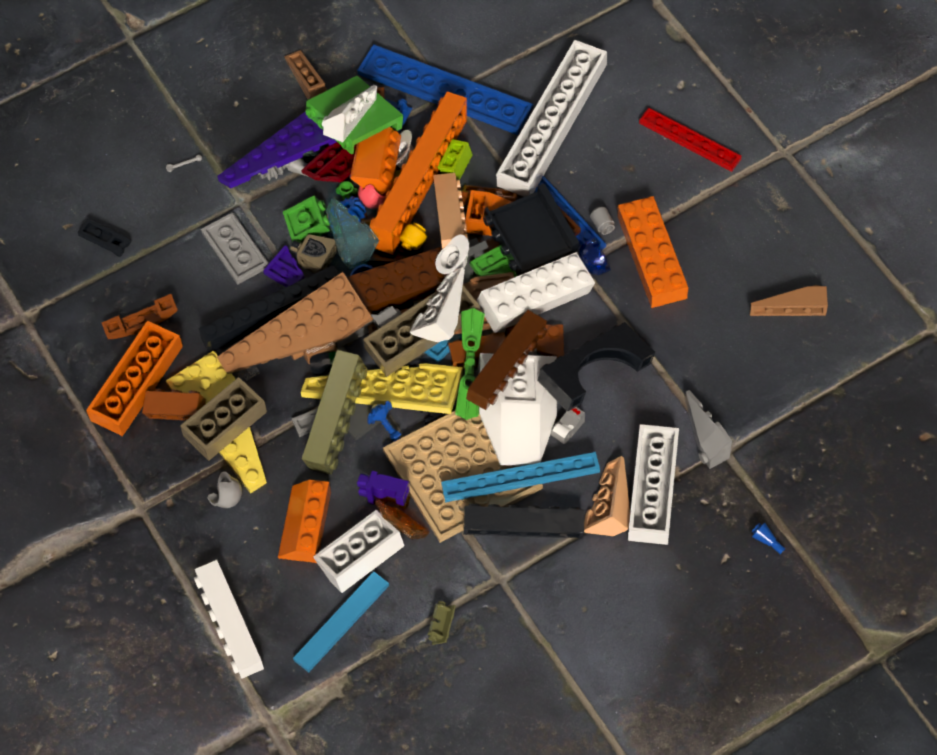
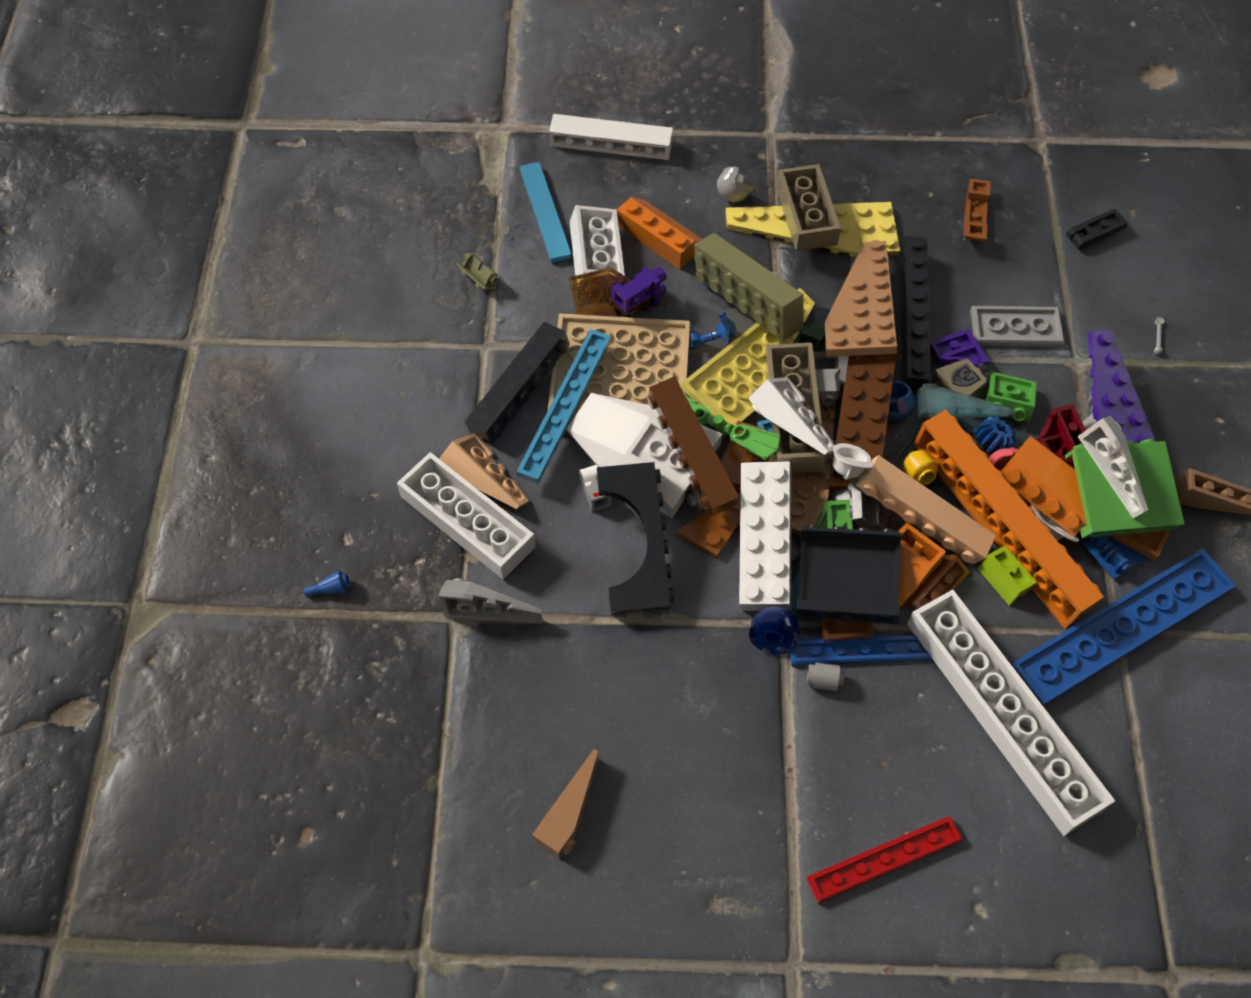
camera: 120 degrees right, 0 degrees up
orange brick [86,321,183,436] -> none
dark orange brick [142,389,206,420] -> none
orange brick [618,196,688,308] -> none

